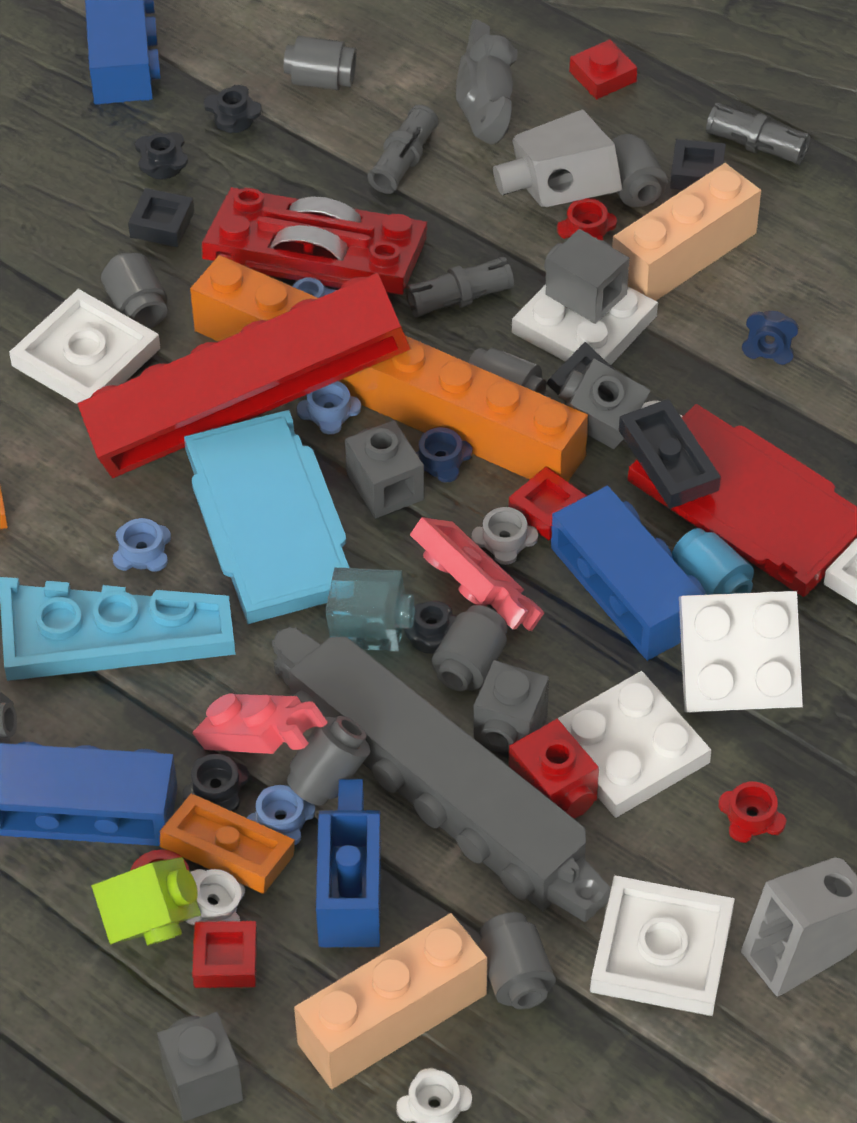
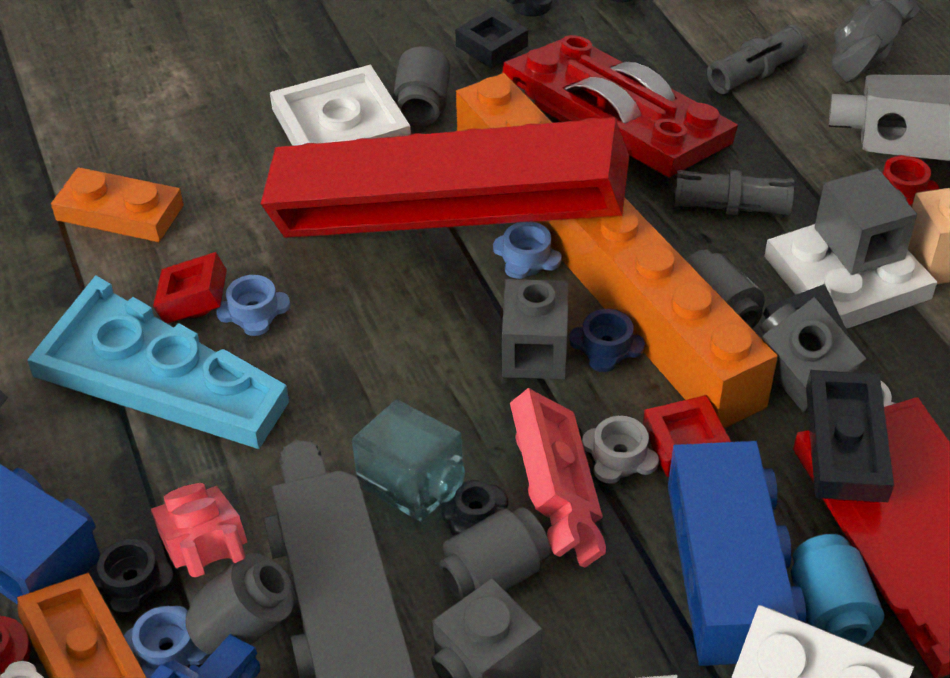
camera: 30 degrees right, 5 degrees down
medium azure piece [184,410,355,624] -> none
none -> red plate [153,252,227,324]

